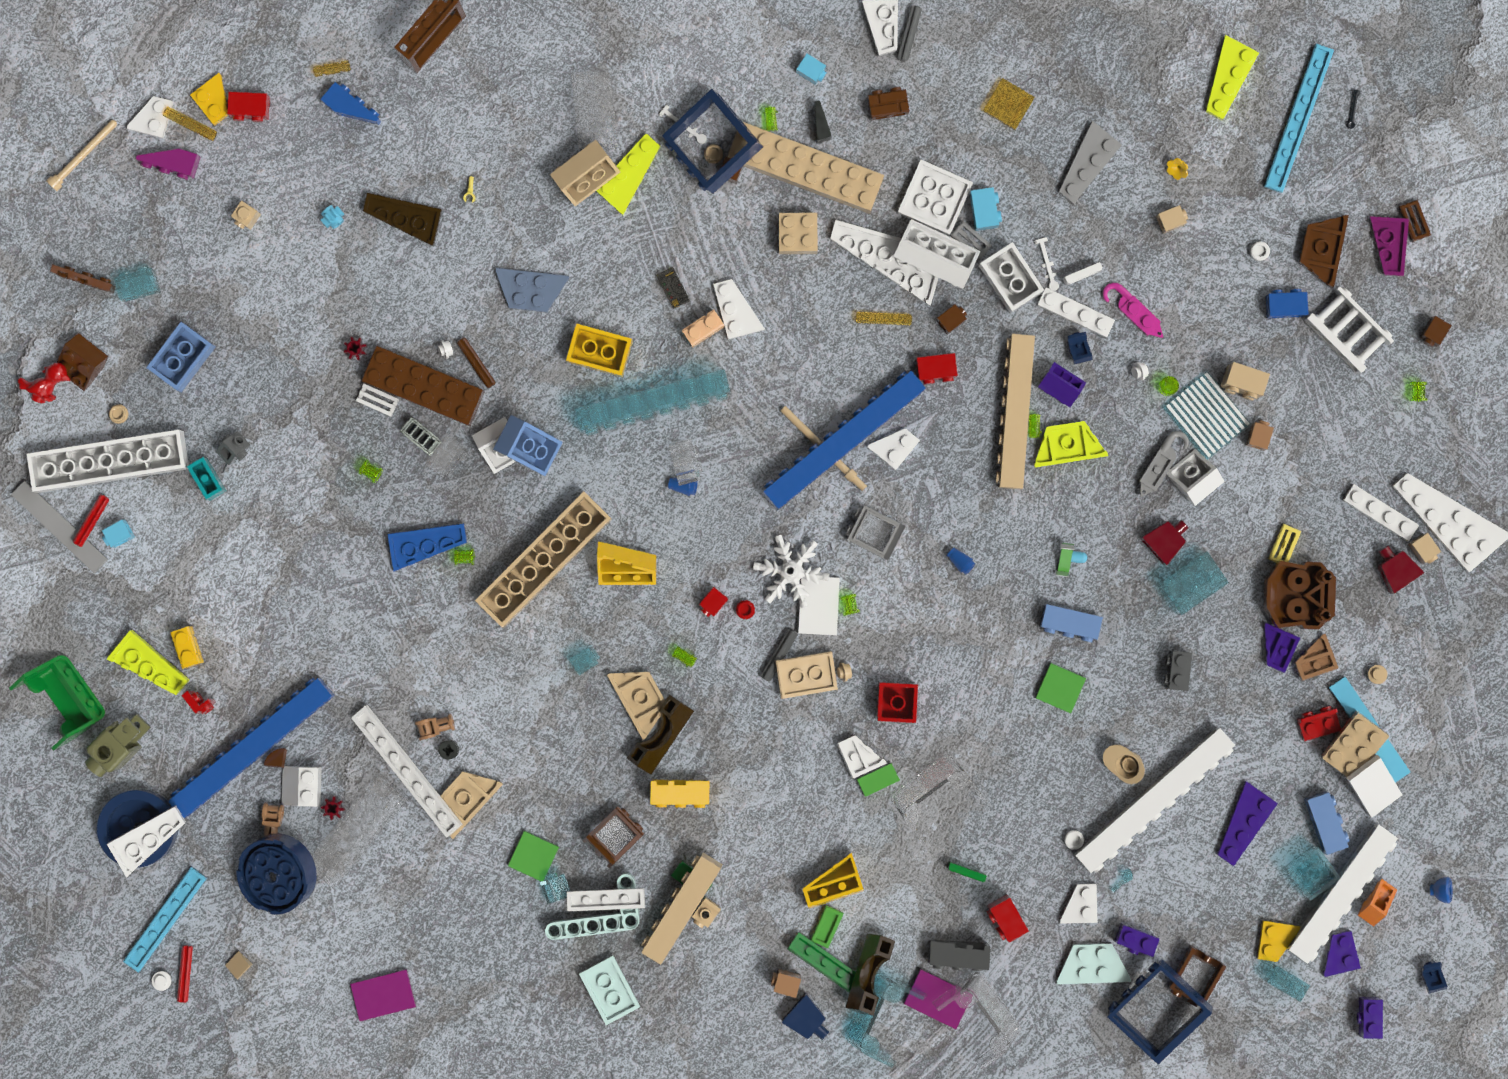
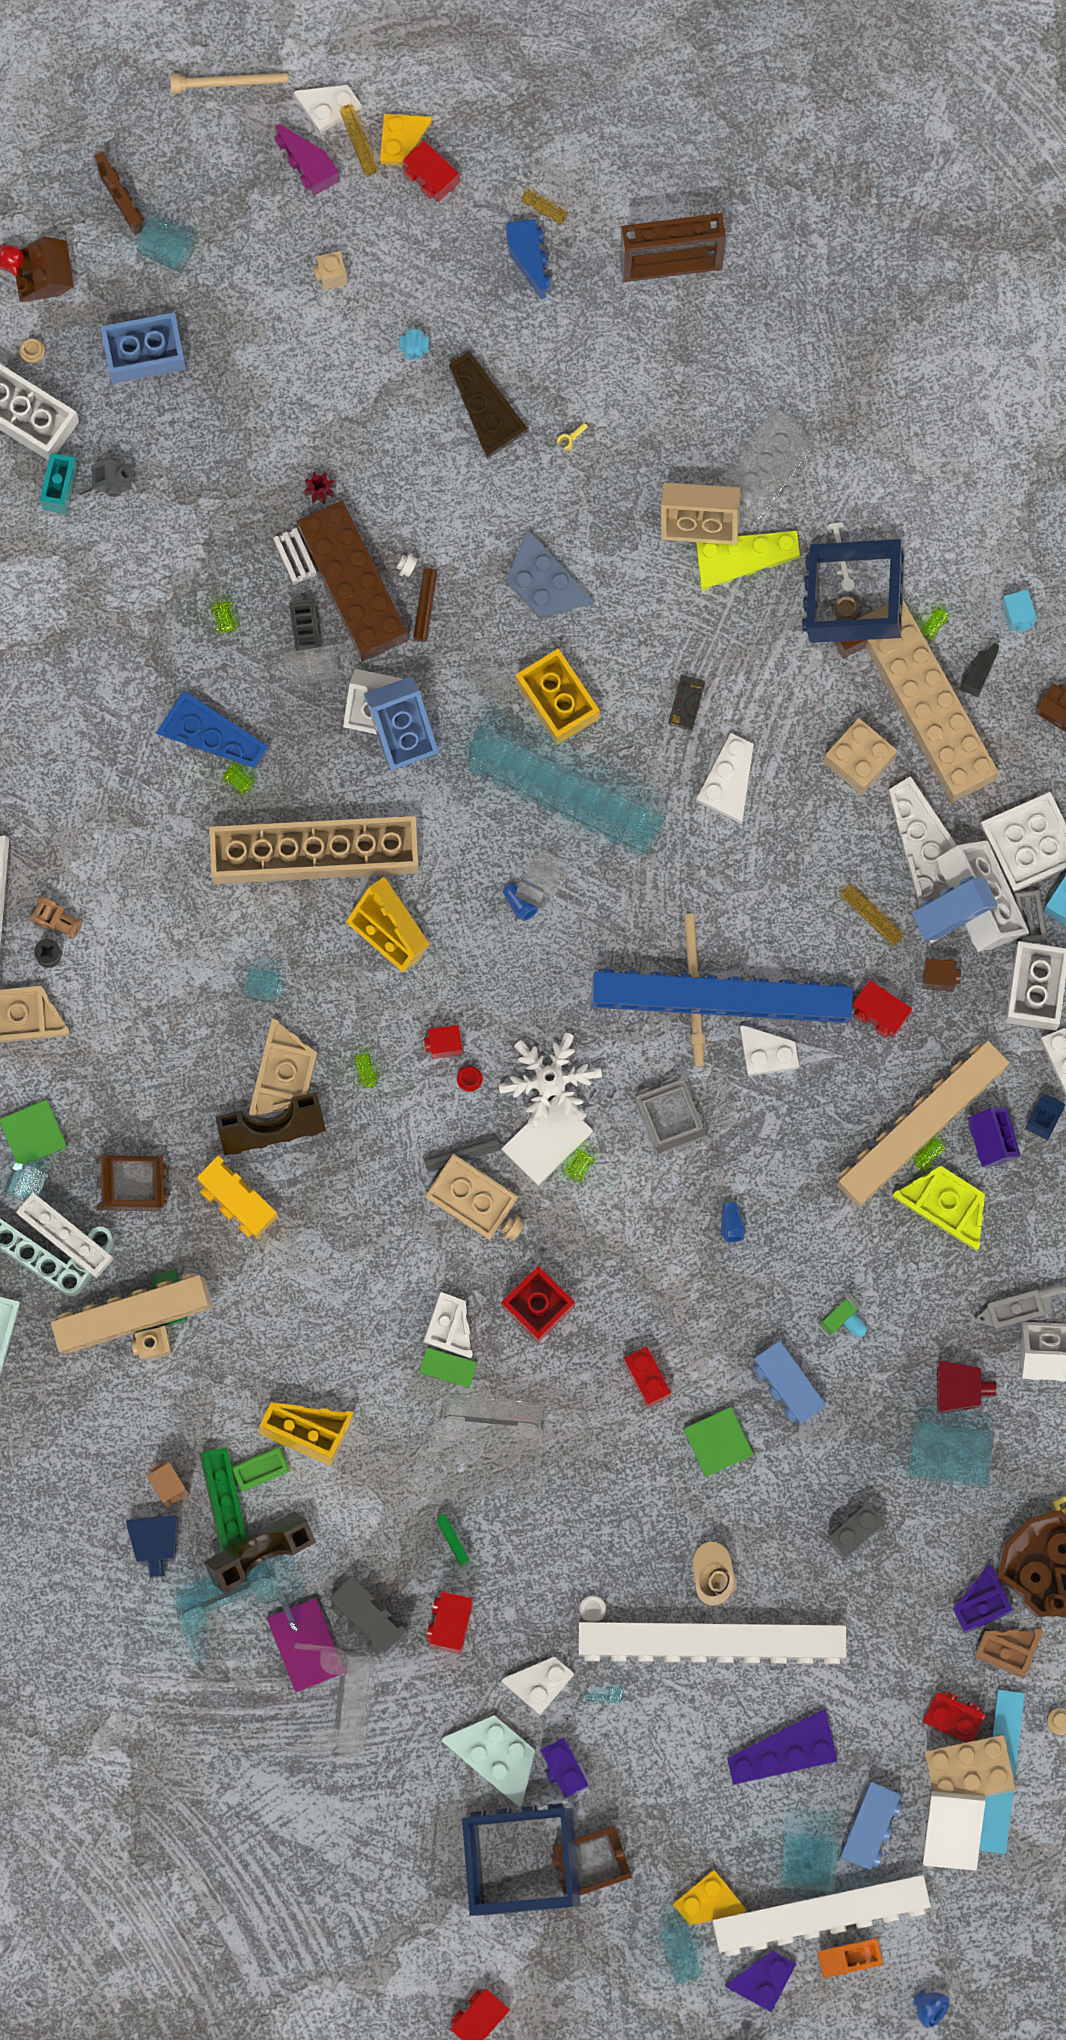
camera: 40 degrees right, 10 degrees down
light nougat brick [682,309,724,348] -> none
none -> red brick [623,1347,671,1409]
none -> medium blue brick [912,876,998,941]

